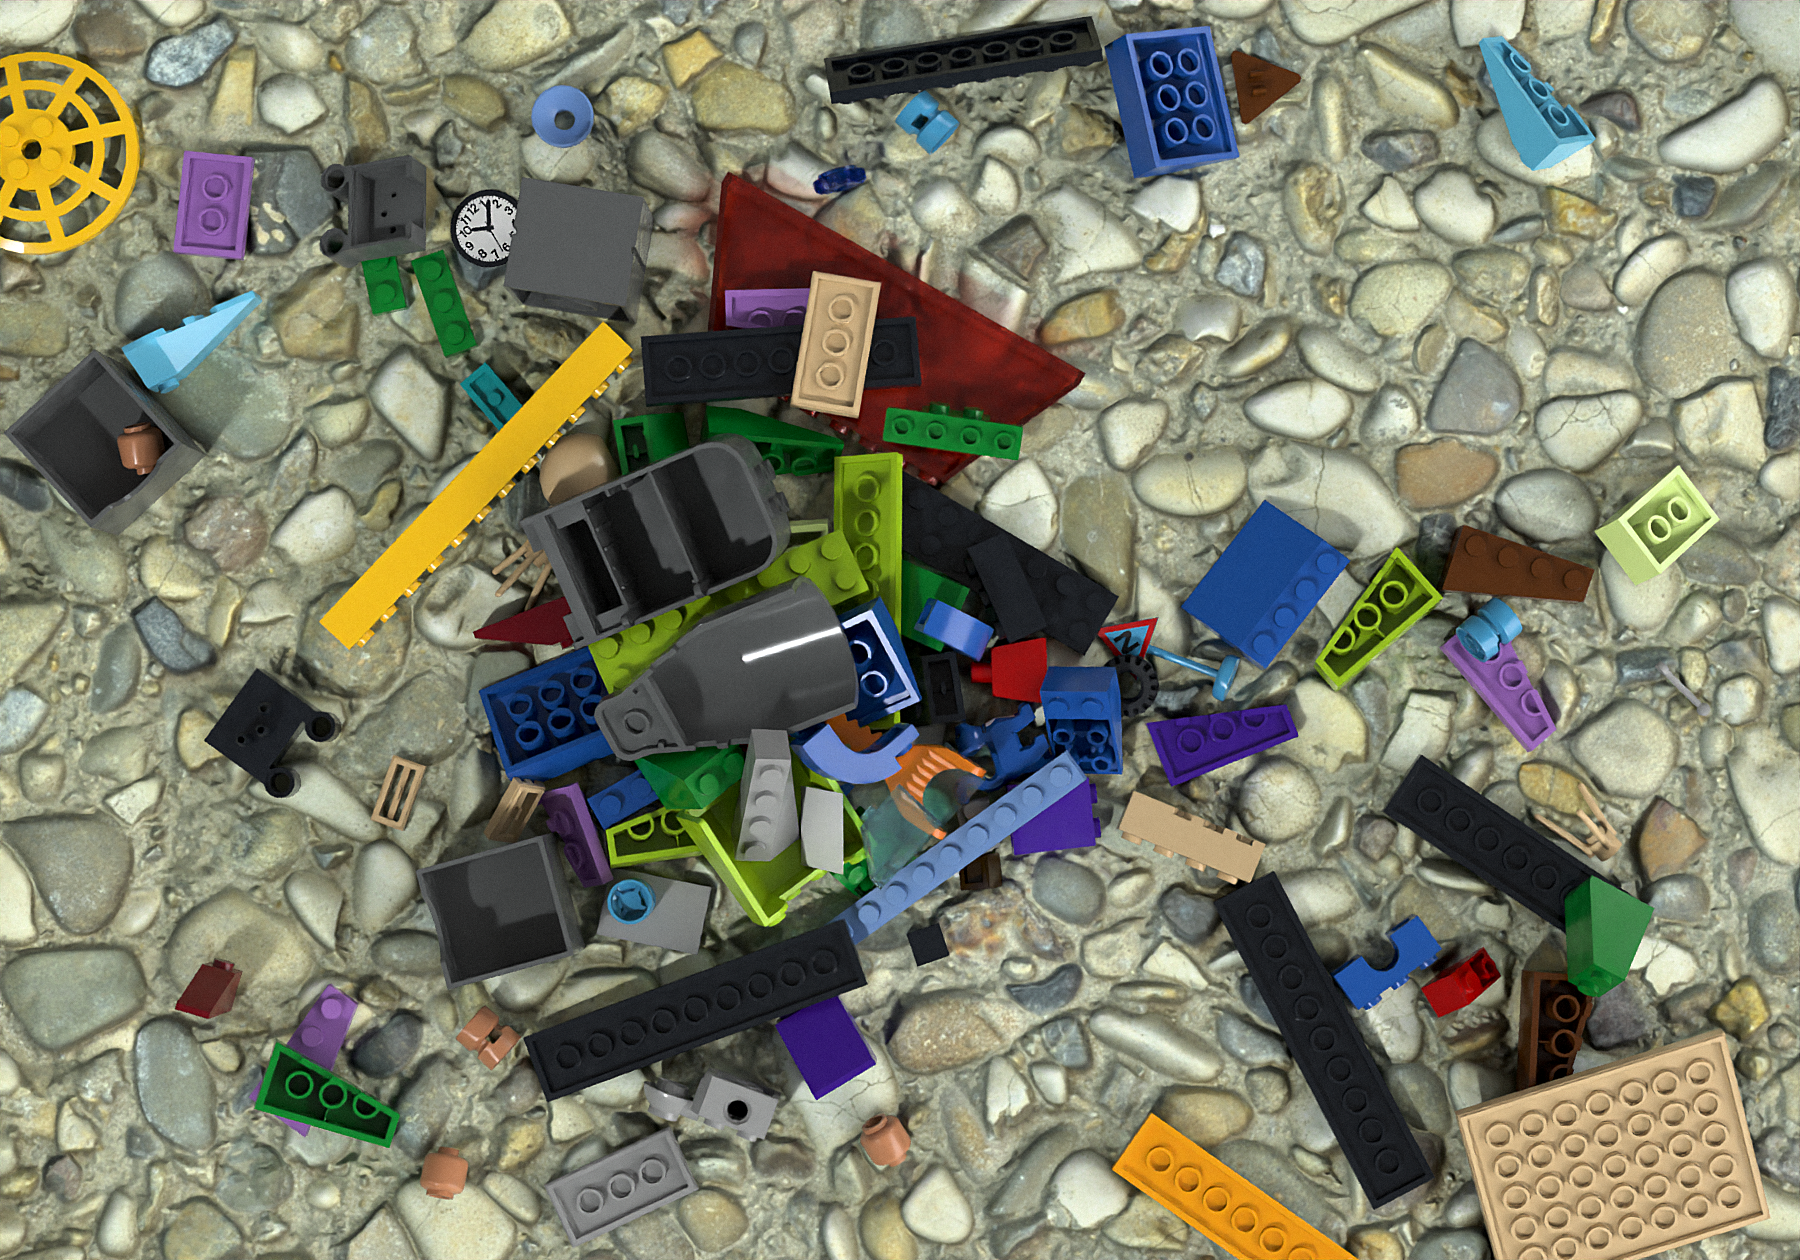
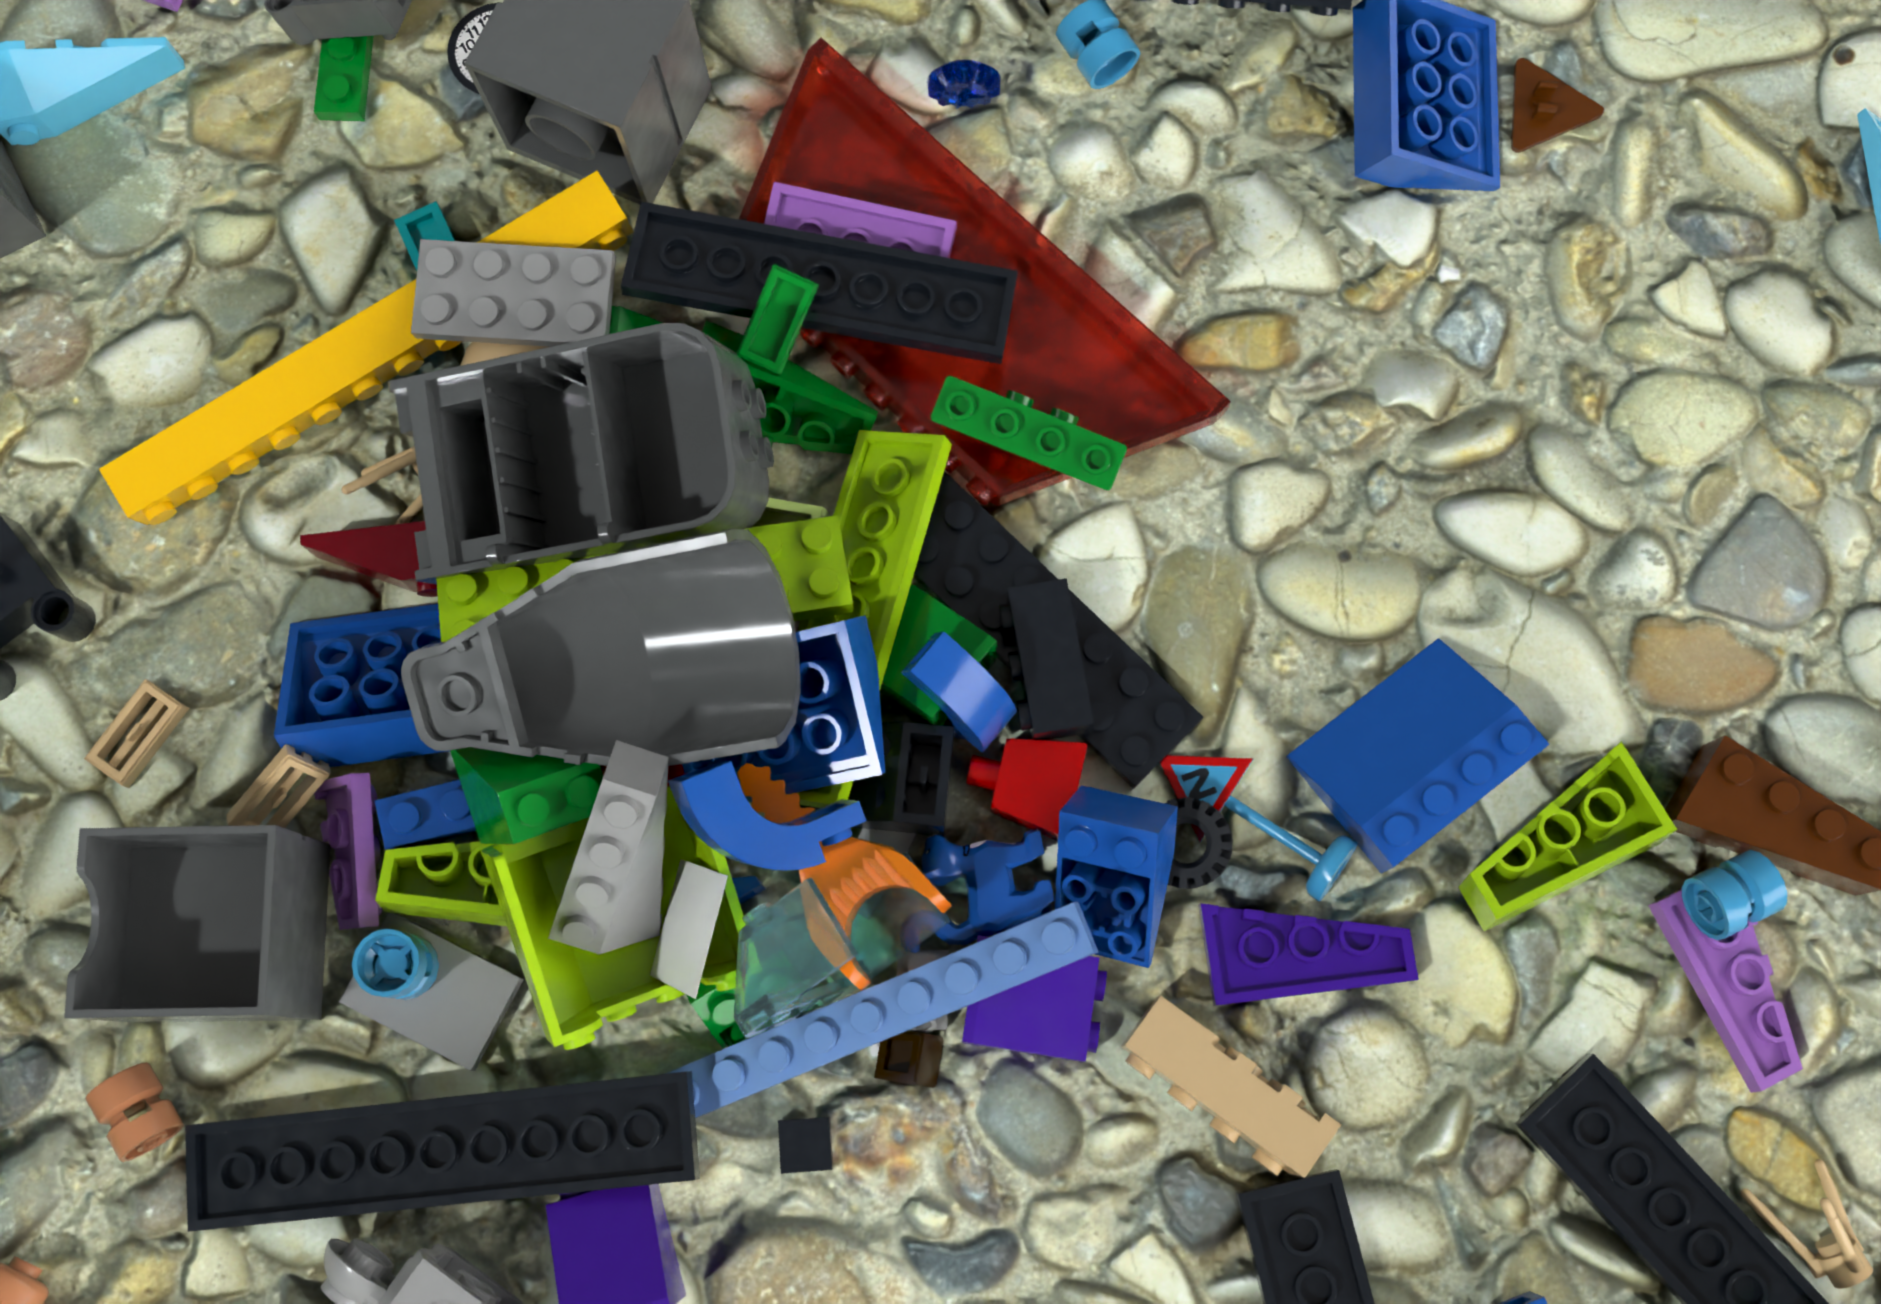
camera: 15 degrees right, 10 degrees down
green plate [411,250,478,358] -> none
tan tile [790,271,881,418] -> none
none -> light grey plate [411,239,616,347]
none -> green tile [736,264,820,375]

